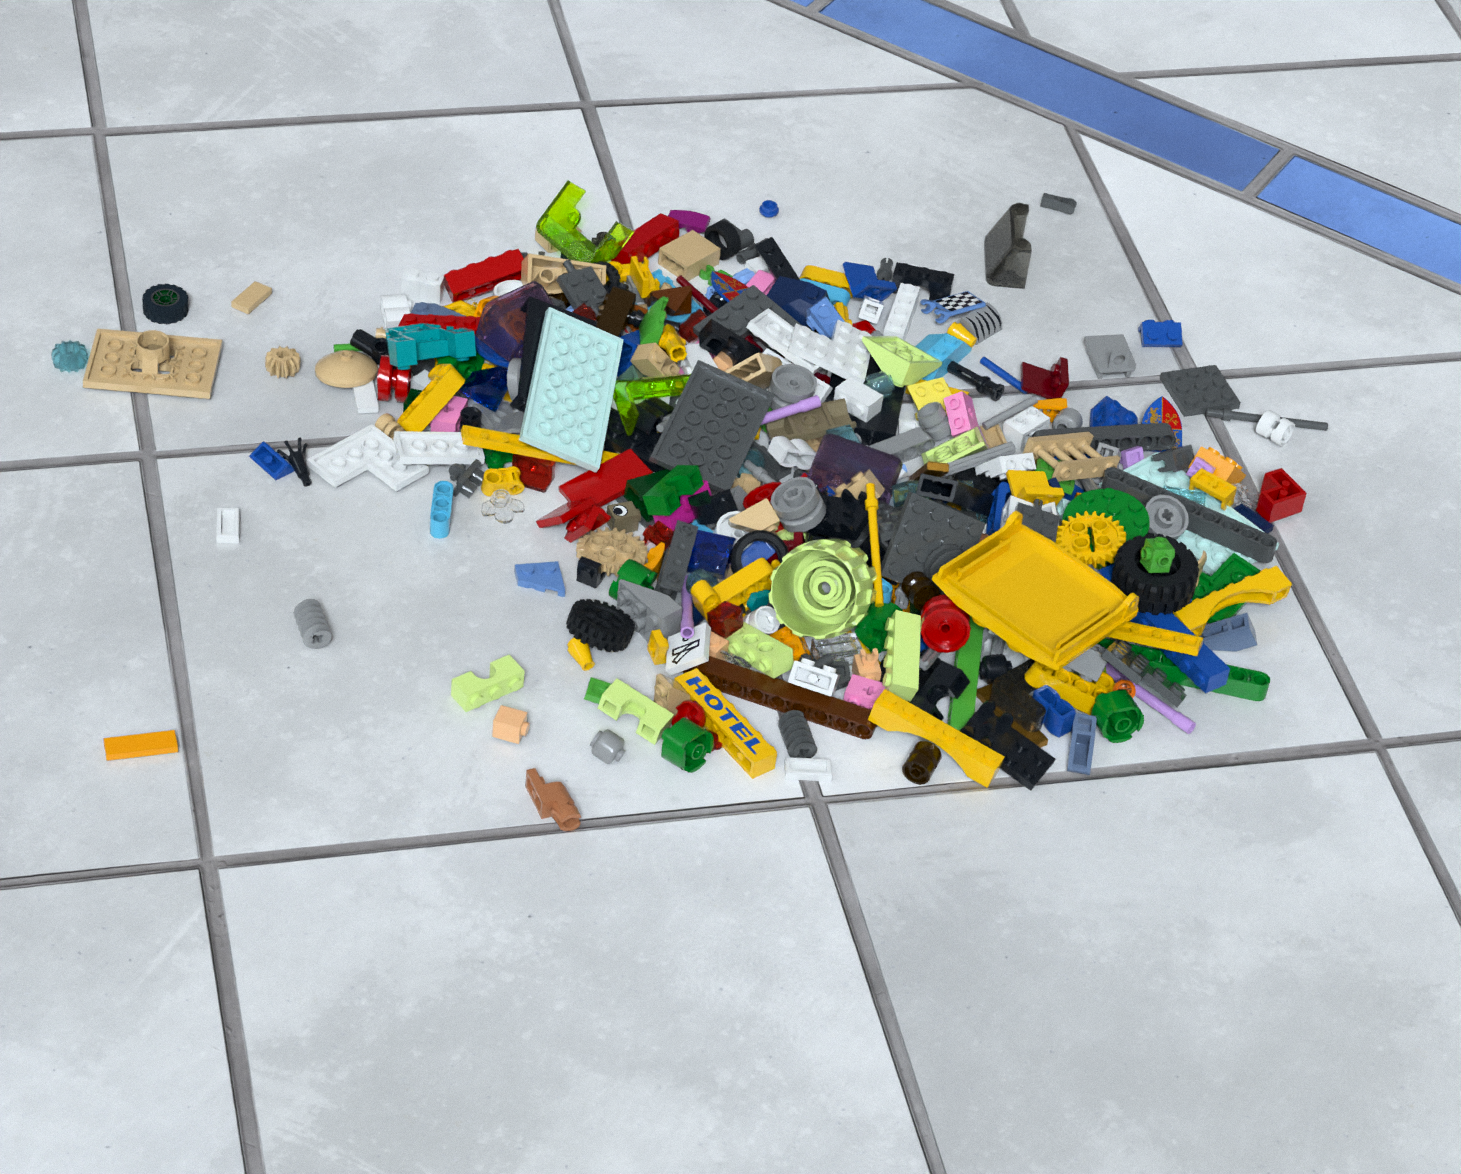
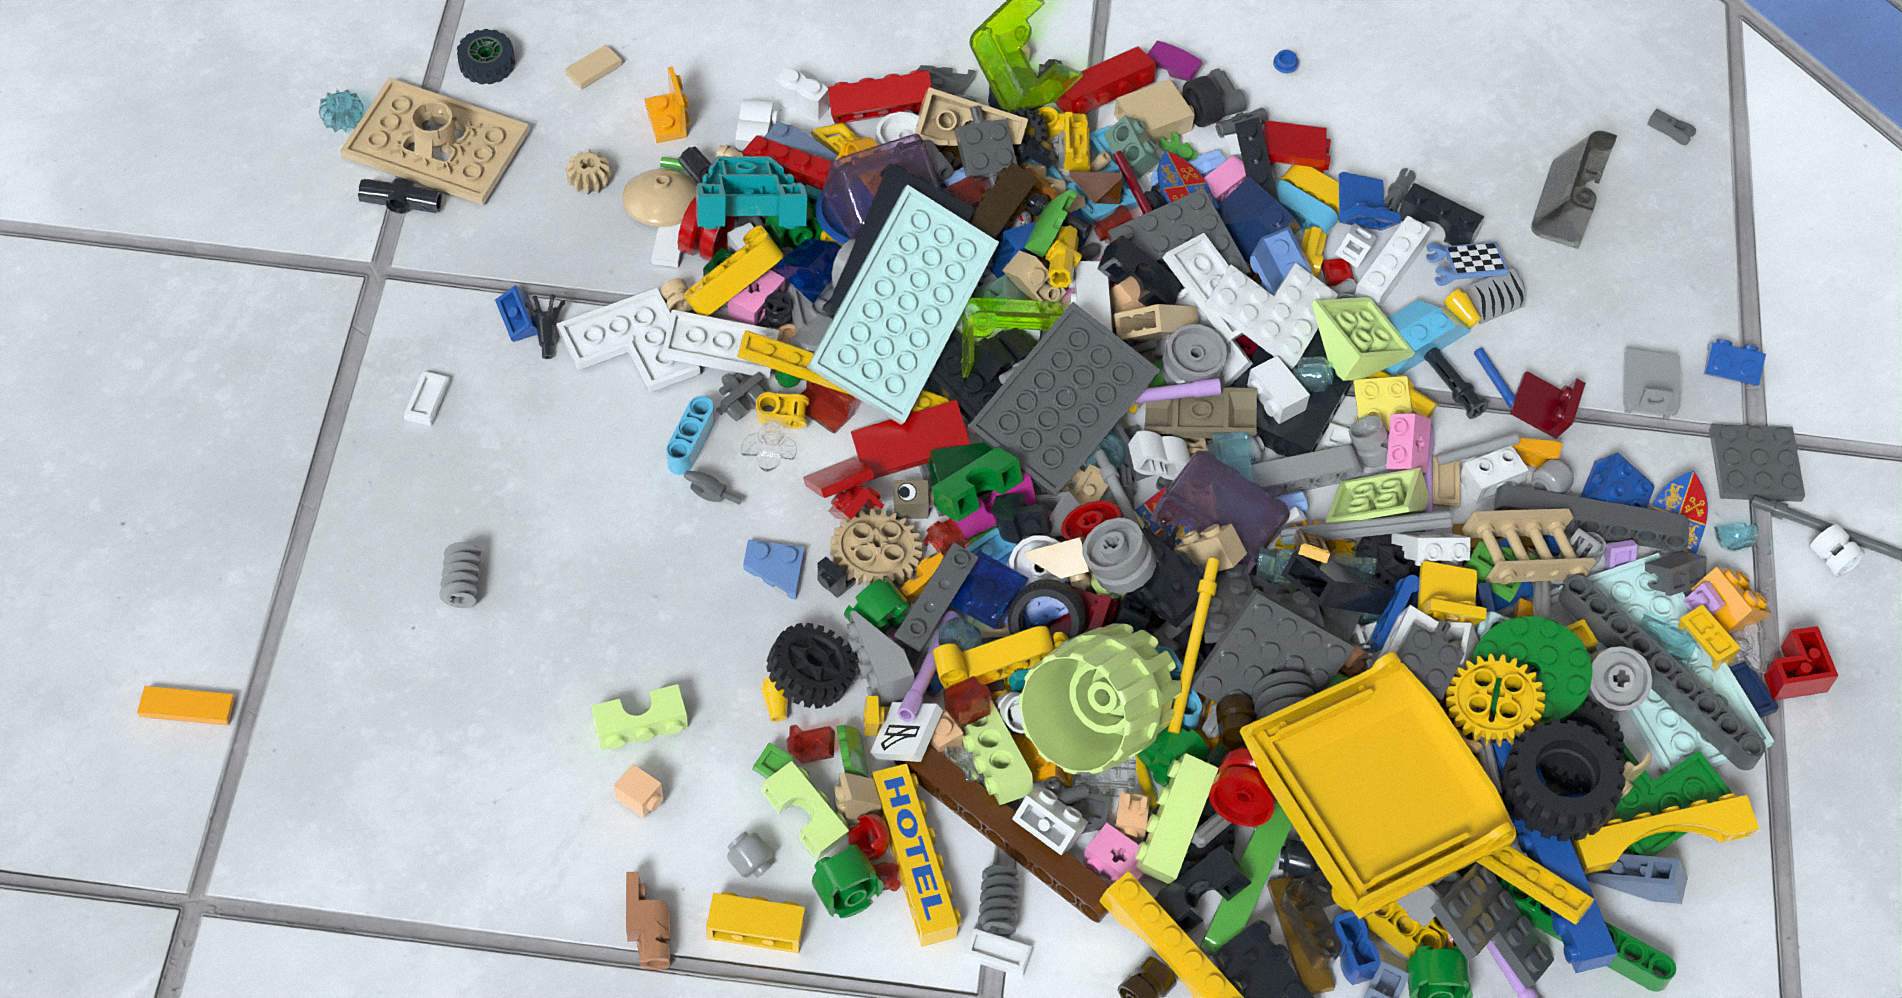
camera: 20 degrees right, 15 degrees up
bright green brick [1140,537,1175,573] -> none
none -> black piece [358,178,442,214]
none -> light orange bracket [644,66,690,143]
none -> dark grey hand [684,470,742,505]
none -> yellow brick [706,892,805,953]
none -> clear red bracket [786,725,835,764]
none -> bright green slope [836,725,869,778]
none -> sand green brick [1103,115,1160,179]
none -> red panel [1263,120,1331,173]
none -> clear light blue hair [1713,523,1759,552]

